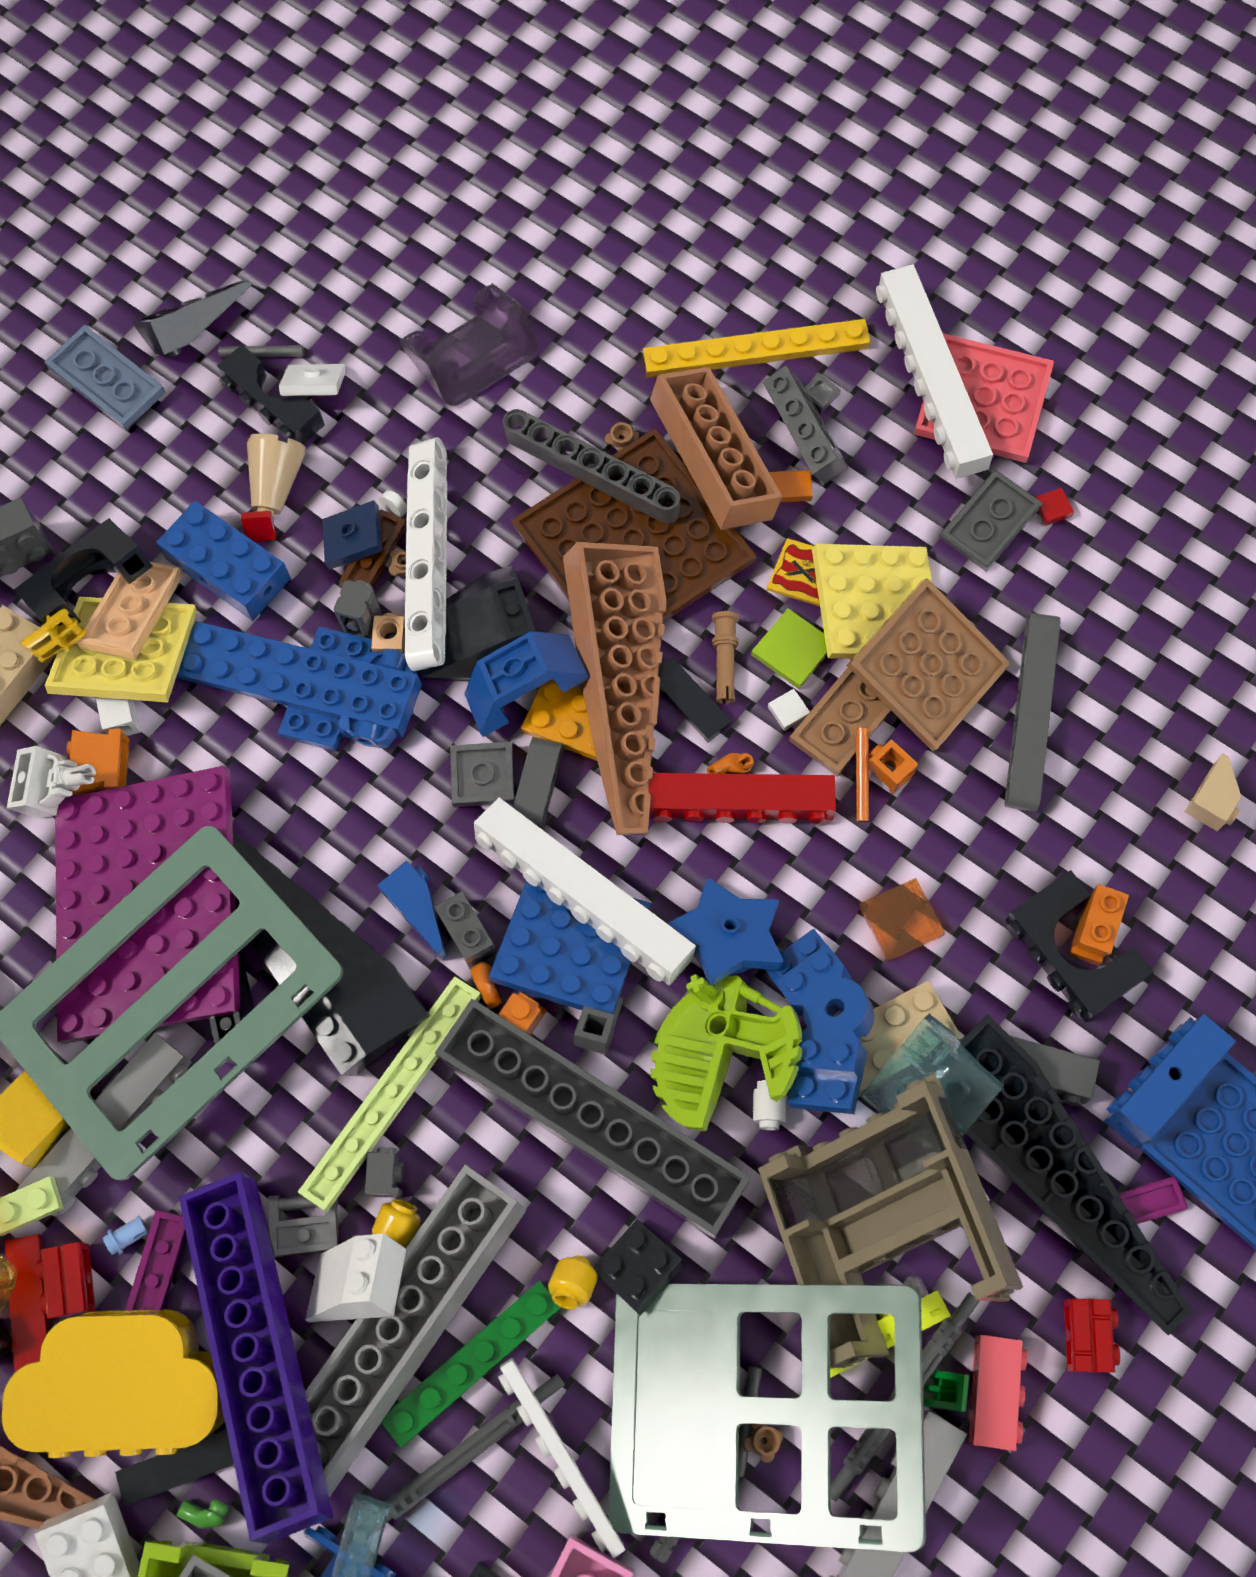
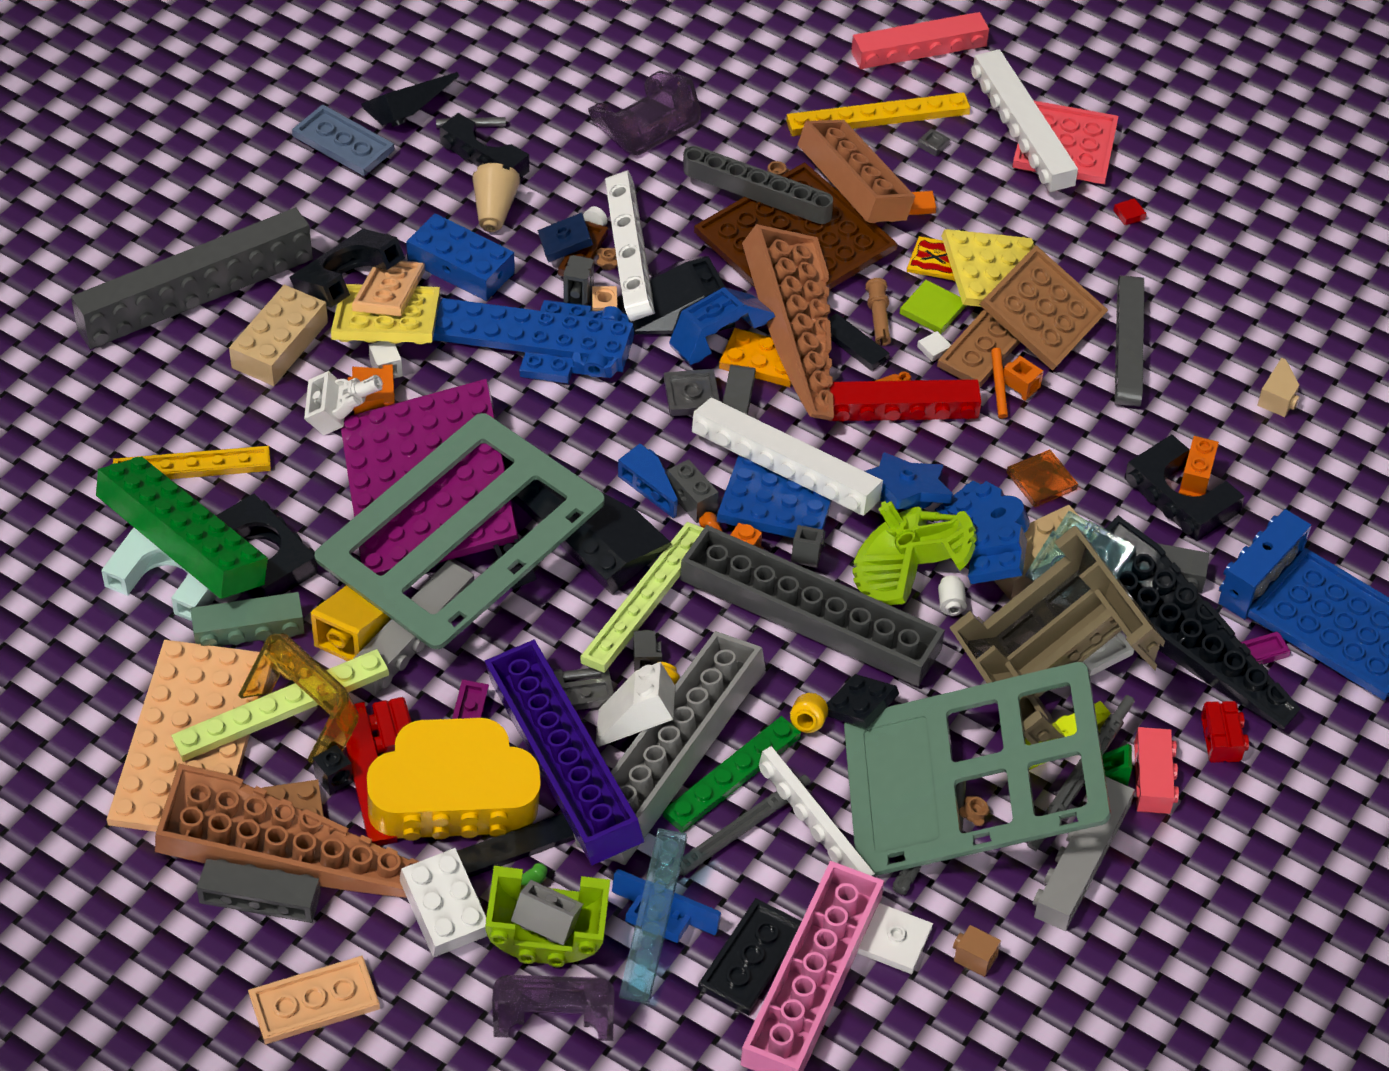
camera: 10 degrees left, 20 degrees down
yellow arm [21,609,87,664] -> none
light blue pin [103,1215,149,1255] -> none
red tile [241,510,277,542] -> none
white plate [279,364,345,396] -> none
dark grey brick [763,365,848,484] -> none
dark grey tile [940,469,1043,572] -> none
none -> coral brick [851,12,989,69]

